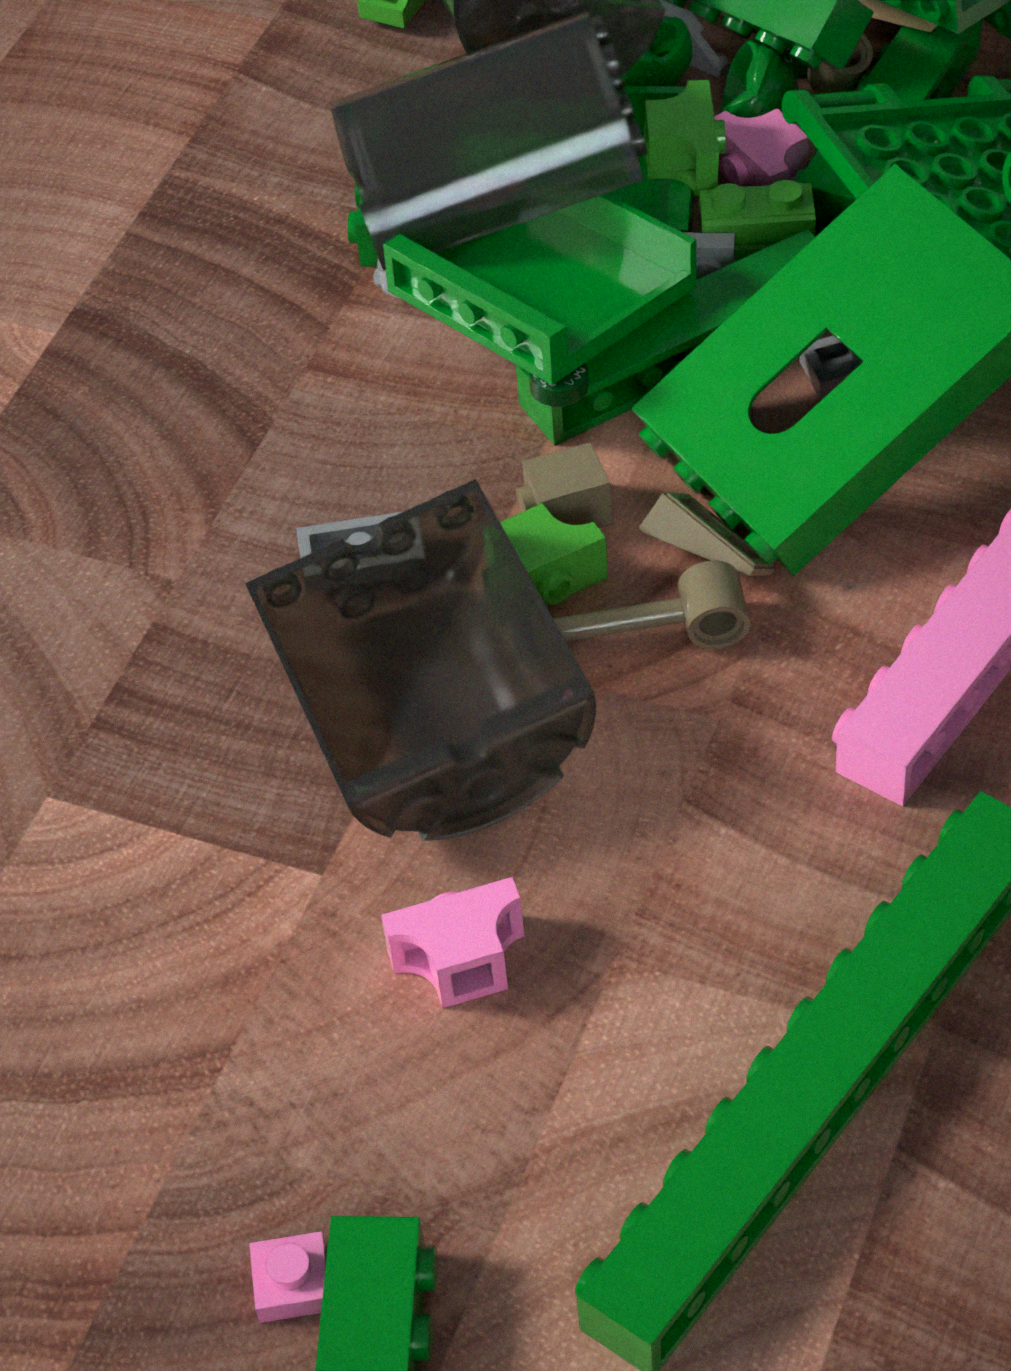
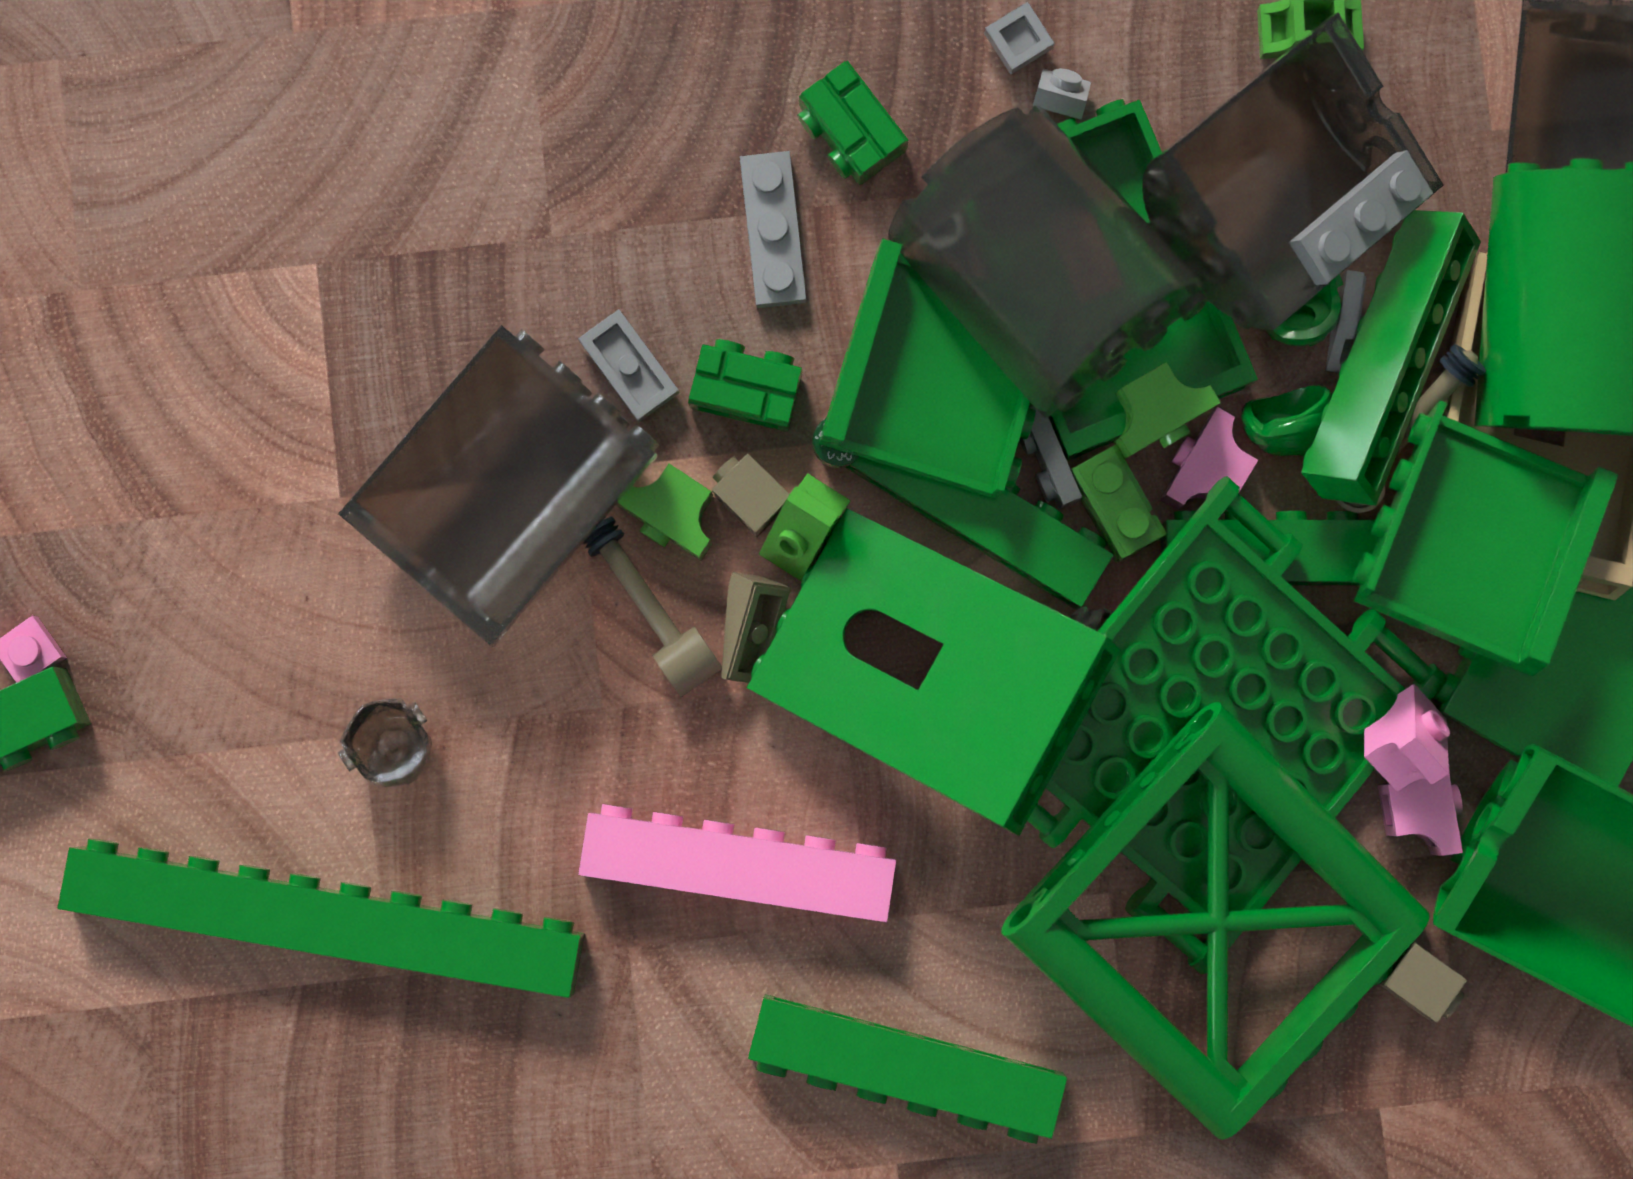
camera: 60 degrees right, 35 degrees up
bright pink brick [381,877,525,1008] -> none
none -> clear smoke cap [338,699,432,787]
none -> green brick [688,339,802,432]
none -> light grey plate [740,151,806,308]
none -> bright green brick [759,473,851,581]
none -> green brick [797,60,909,185]
none -> light grey plate [984,2,1055,75]
none -> light grey plate [1033,68,1091,119]

